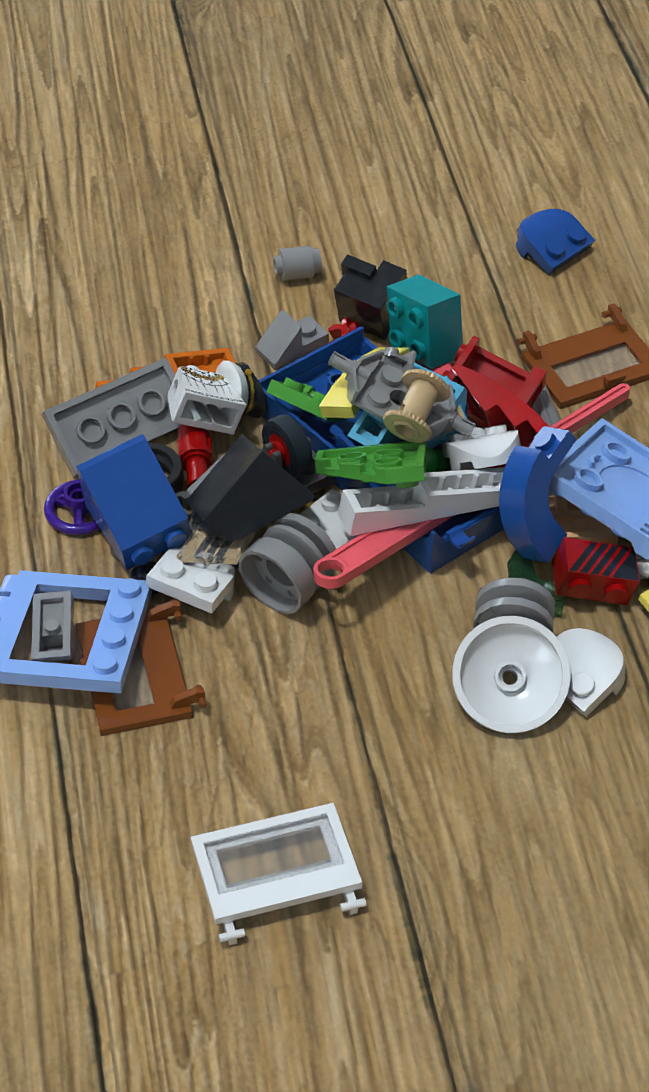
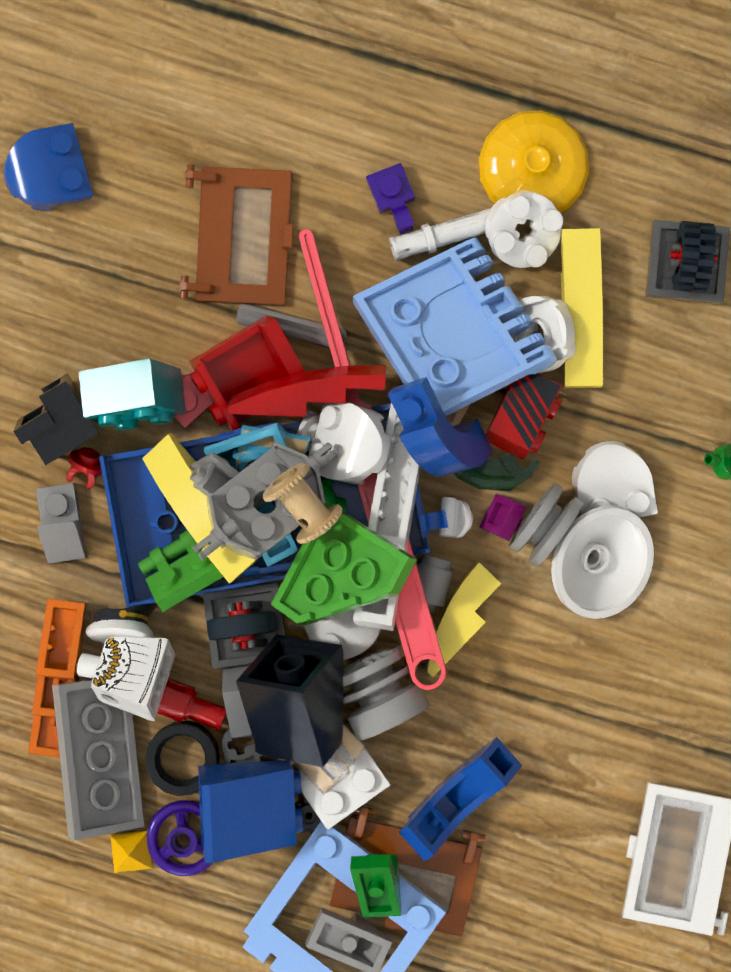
camera: 65 degrees left, 40 degrees up
none -> yellow slope [110,830,153,873]
none -> green slope [350,854,401,918]
none -> blue arch [399,737,522,861]
none -> light grey brick [417,555,453,613]
none -> light yellow slope [426,562,501,677]
none -> white plate [439,497,473,538]

